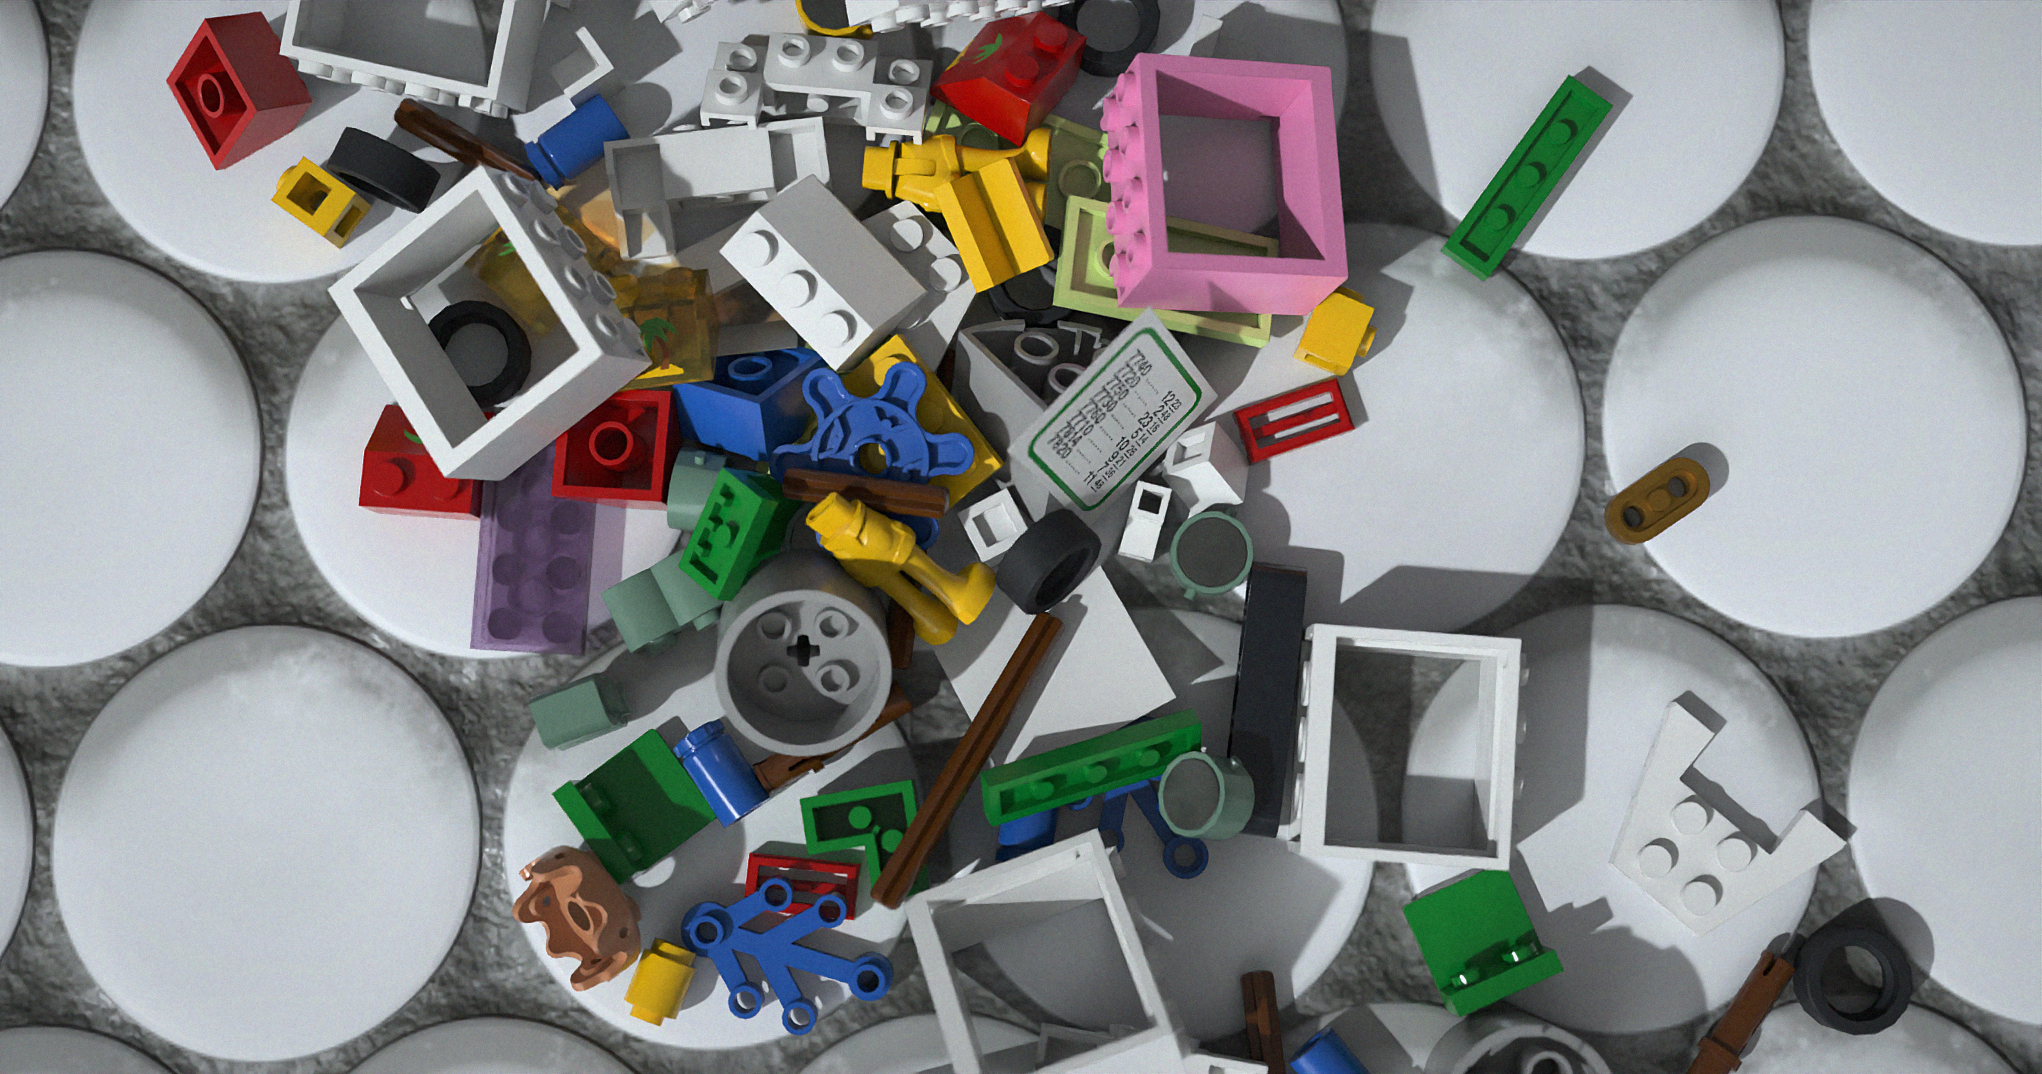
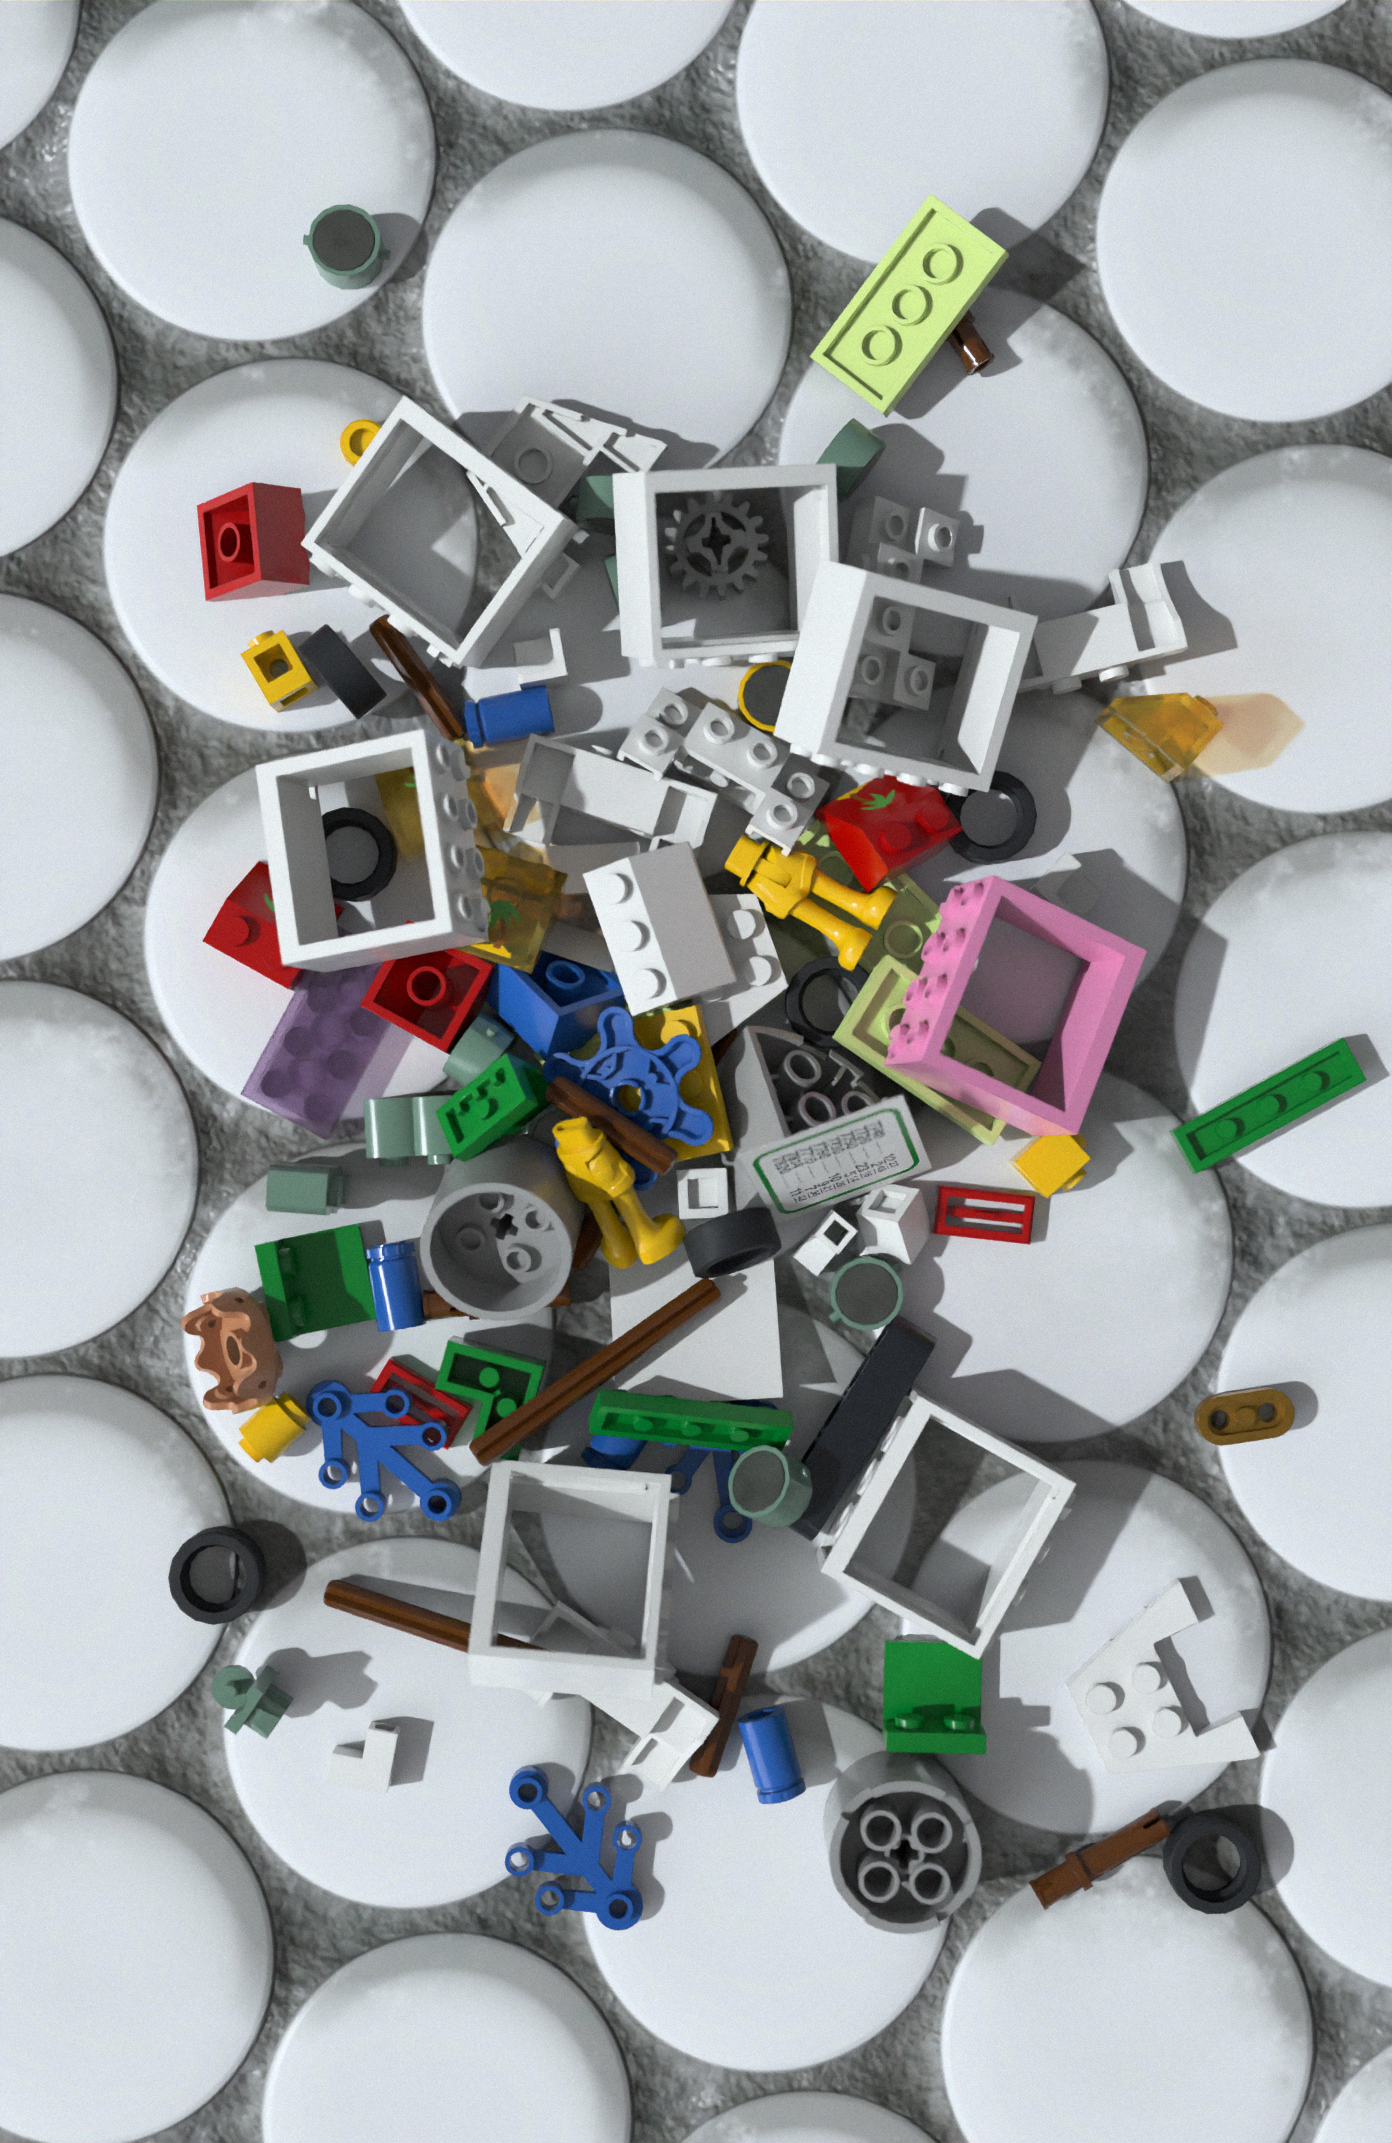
camera: 20 degrees right, 5 degrees up
yellow panel [932,156,1054,293] -> none

